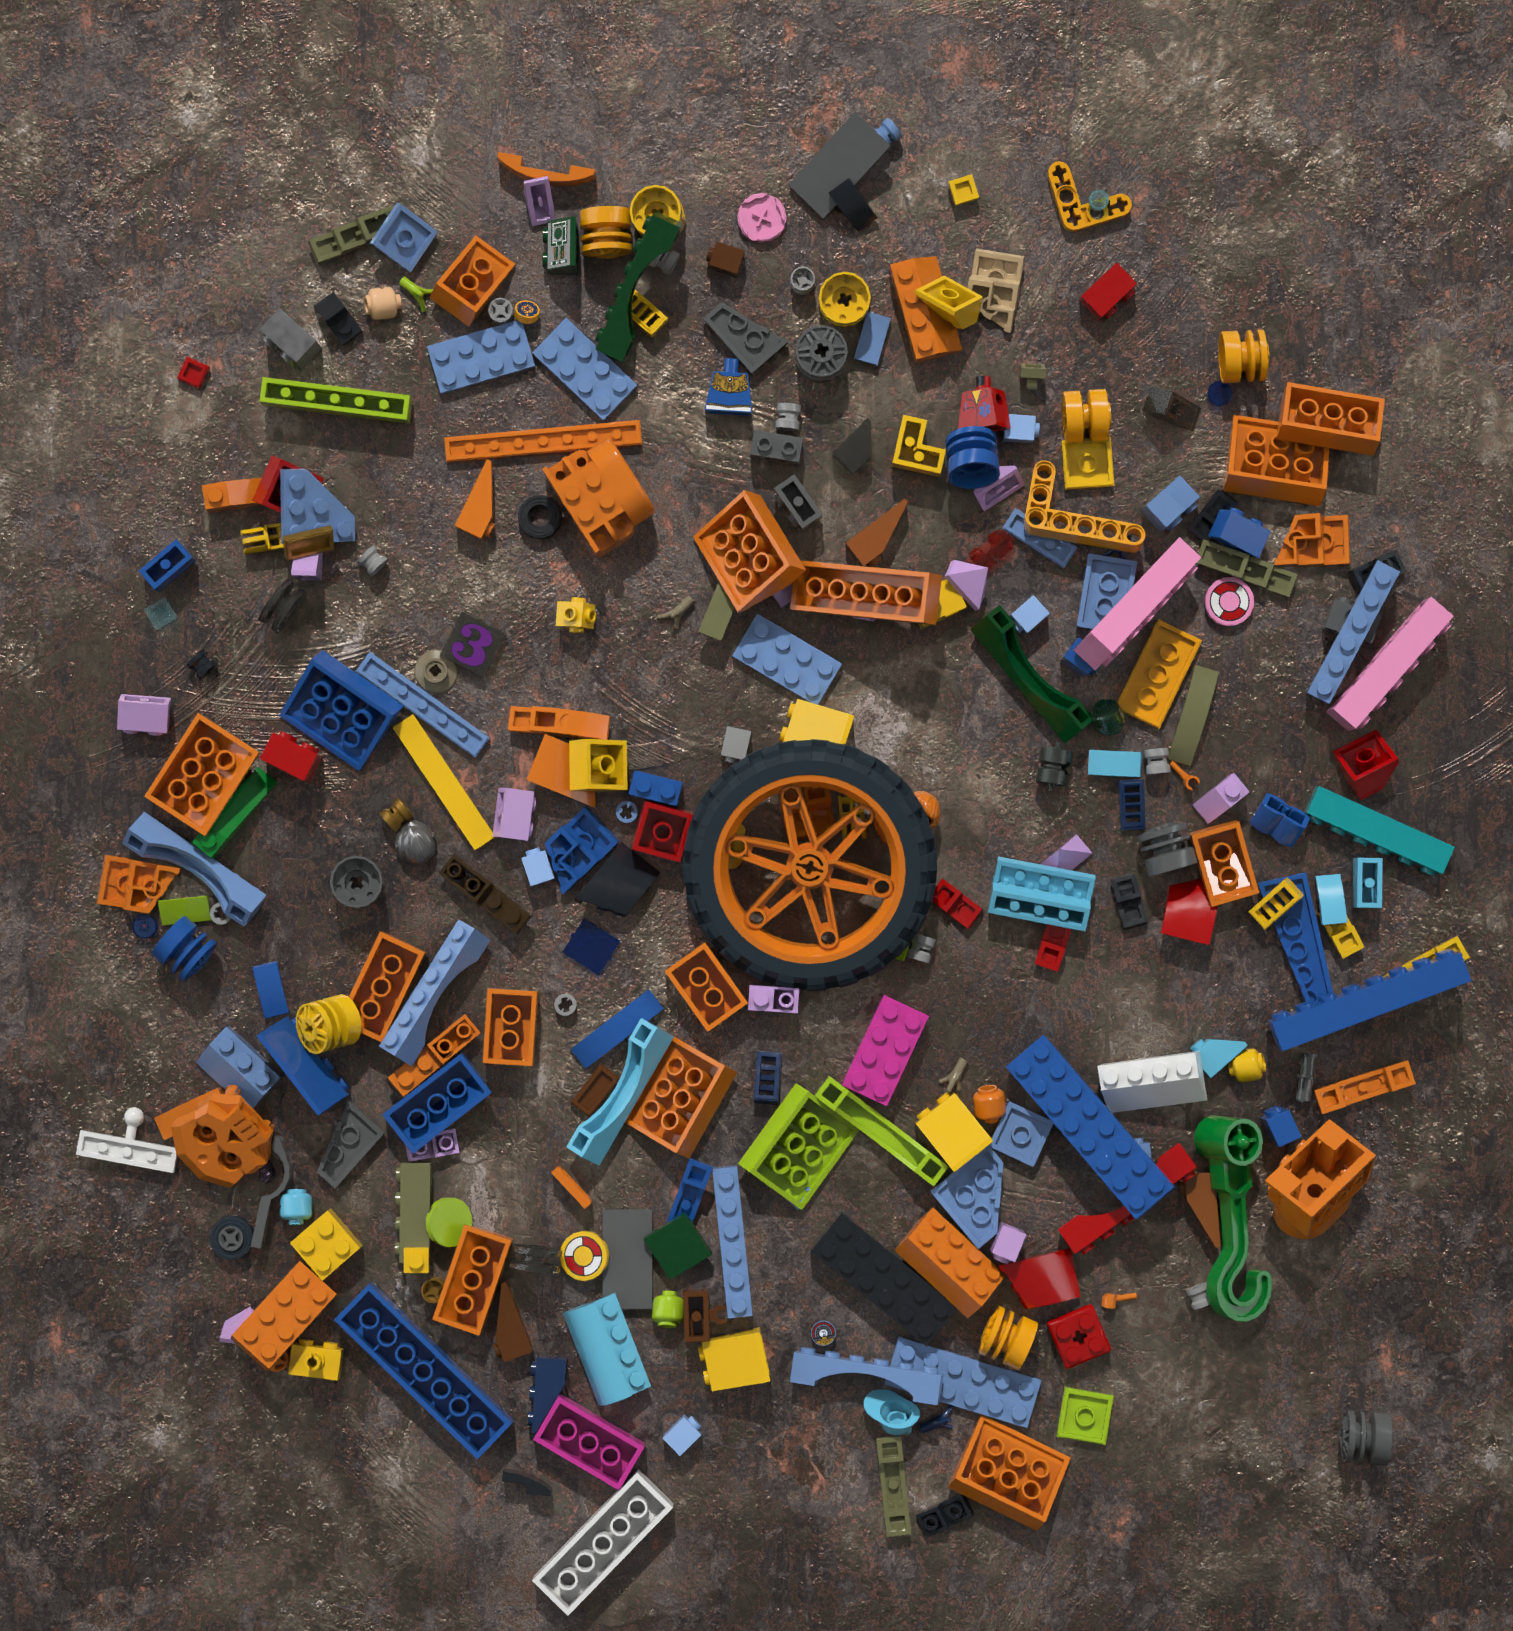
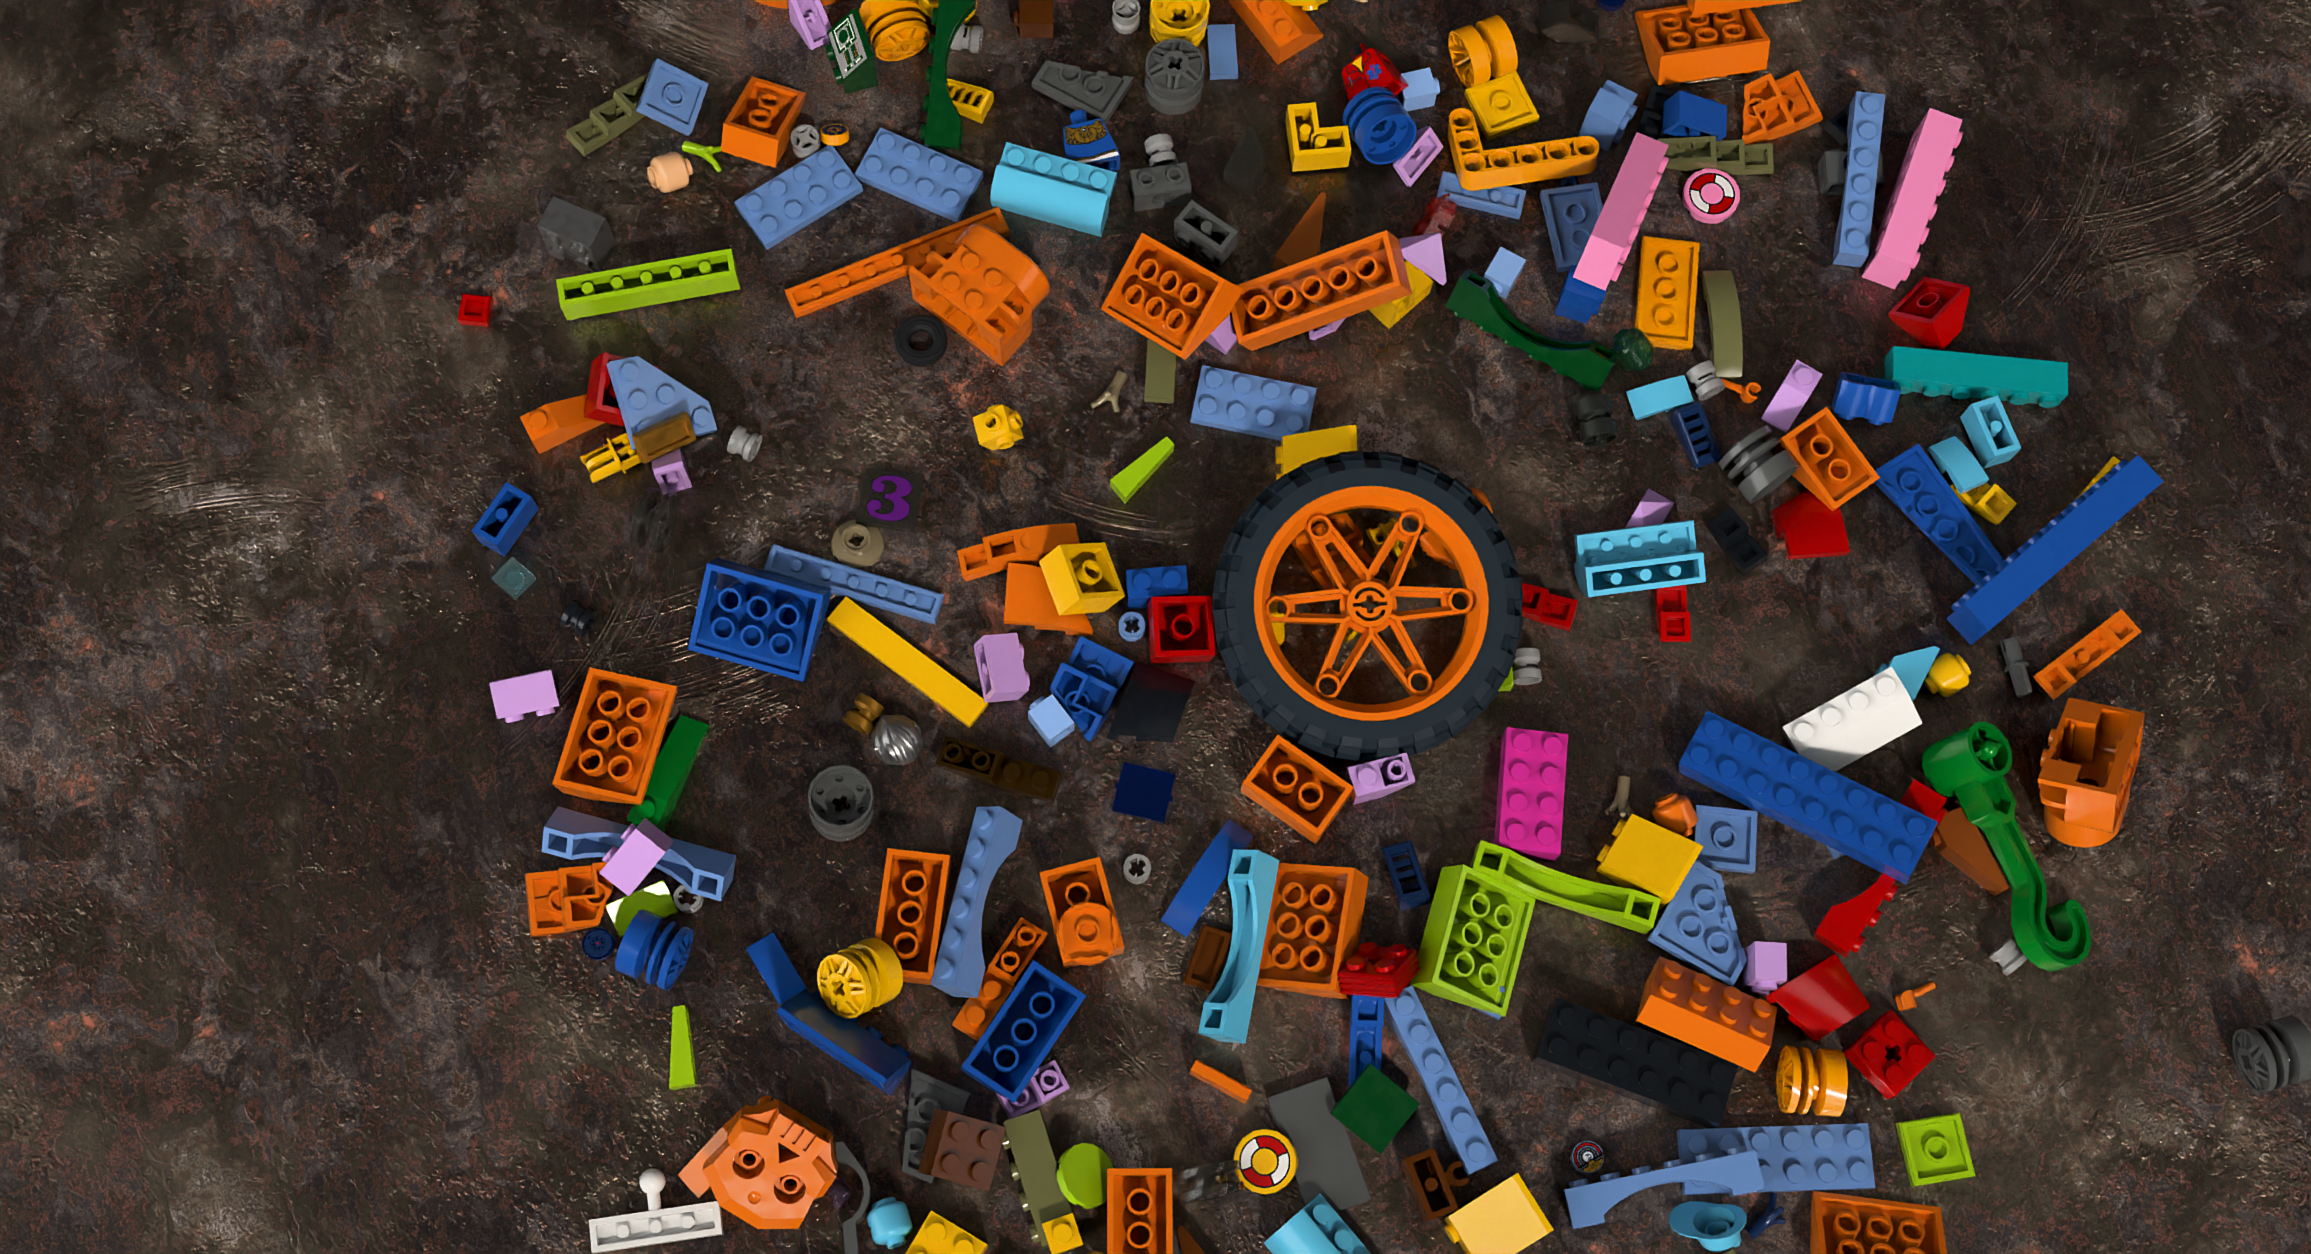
camera: 25 degrees left, 15 degrees down
medium blue slope [196,1026,284,1109] -> none
red brick [259,731,323,783] -> none
black slope [314,292,363,346] -> none
orange slope [454,459,495,541] -> none
lime head [652,1291,684,1328] -> none
light grey brick [721,726,751,764] -> none
olive tile [1020,363,1046,390] -> none
yellow slope [1248,877,1304,930] -> none
blue brick [1260,1105,1302,1147] -> none
none -> lavender brick [599,818,674,896]
none -> lime piece [669,1005,698,1090]
none -> reddish brown brick [917,1108,1006,1191]
none -> medium azure brick [990,142,1117,237]
none -> orange tile [1056,901,1120,966]
none -> lime piece [1110,436,1174,503]
none -> red brick [1337,942,1420,999]

